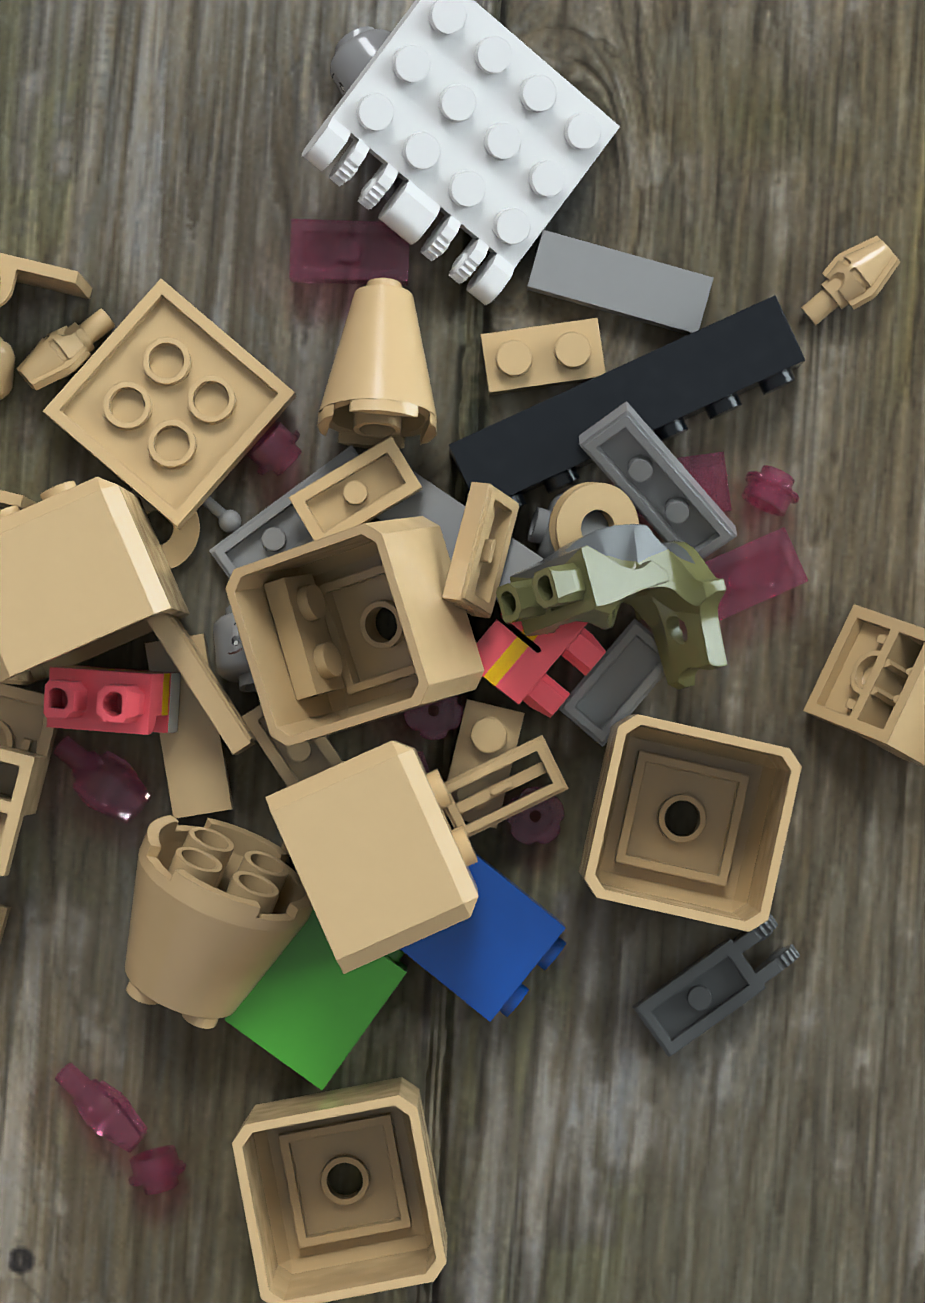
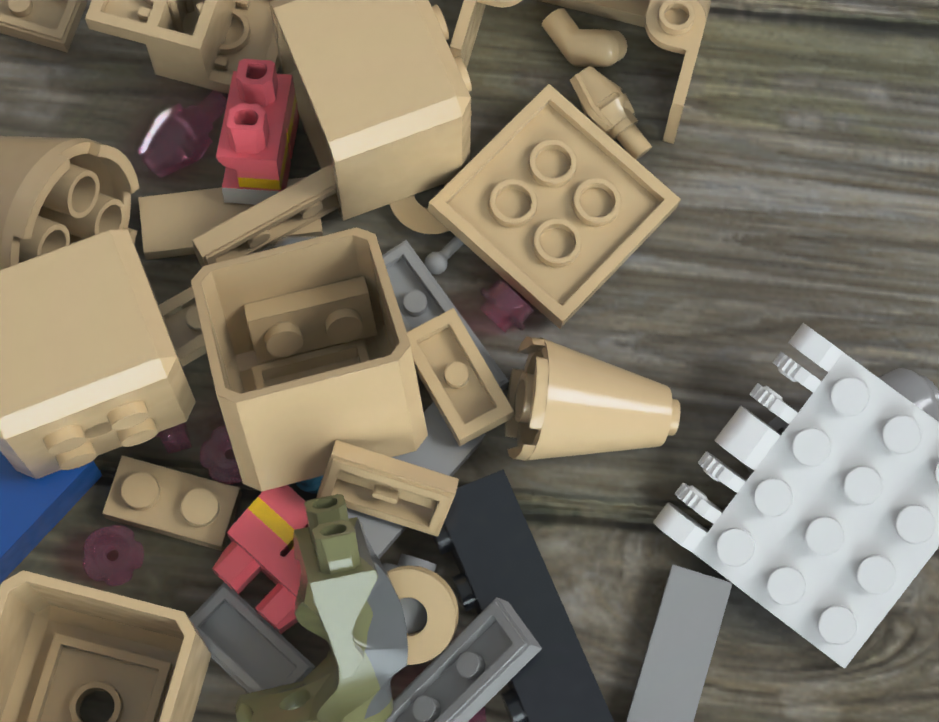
camera: 90 degrees right, 15 degrees down
clear pink plate [289,219,410,286] -> none
tan tile [444,735,569,838] -> none
tan plate [481,318,606,395] -> none

